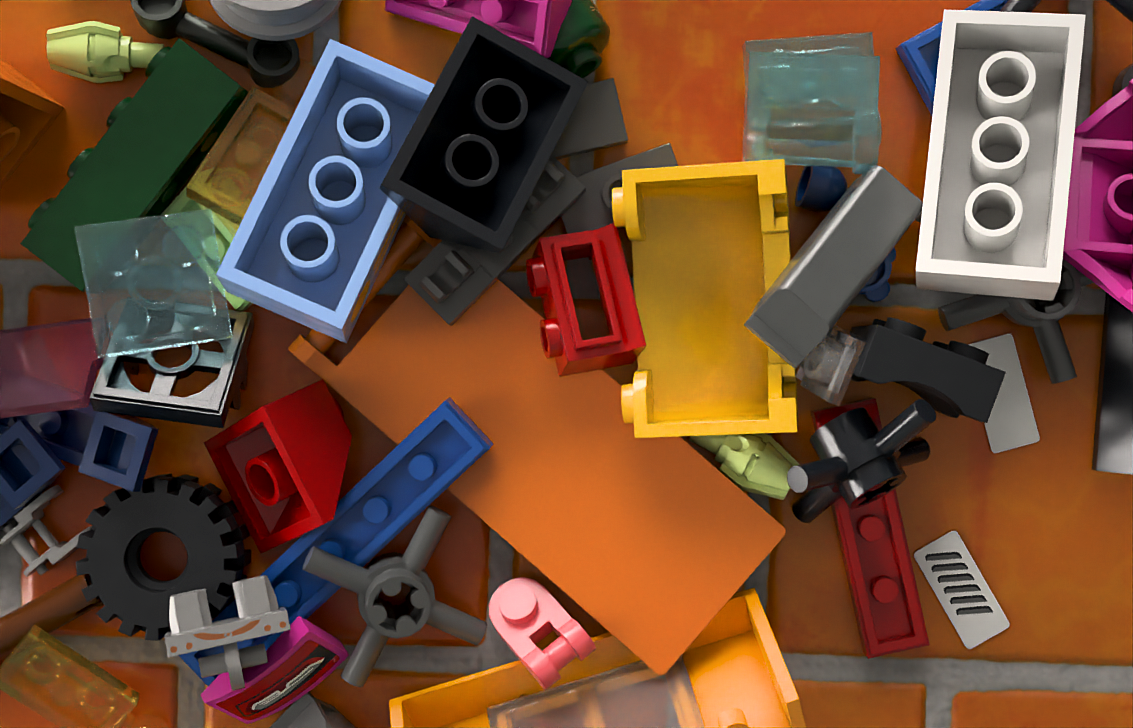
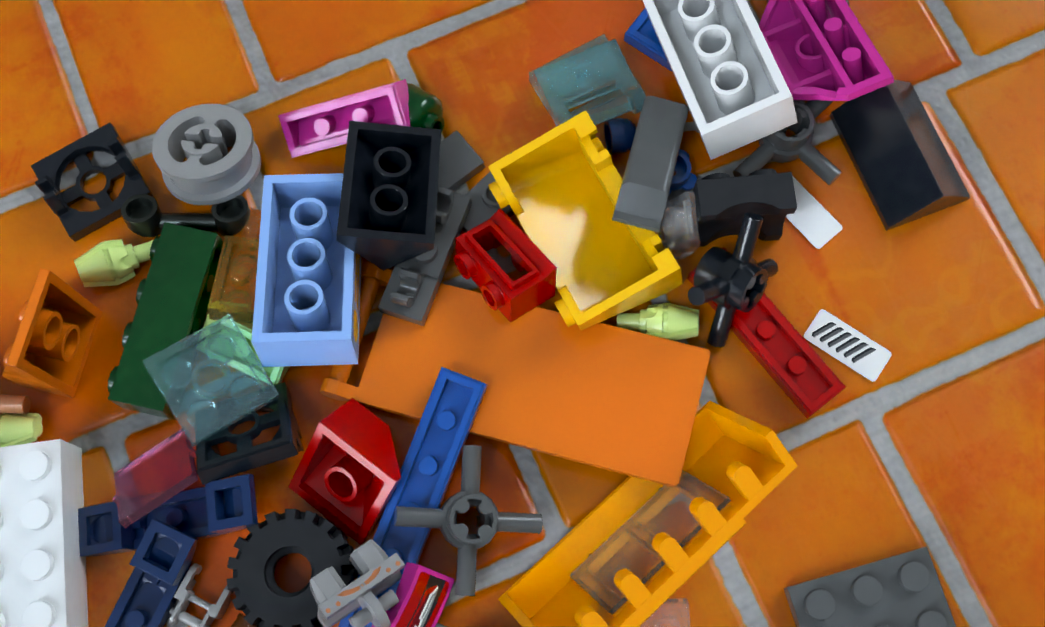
camera: 20 degrees left, 15 degrees down
plate [489,577,596,690] -> none

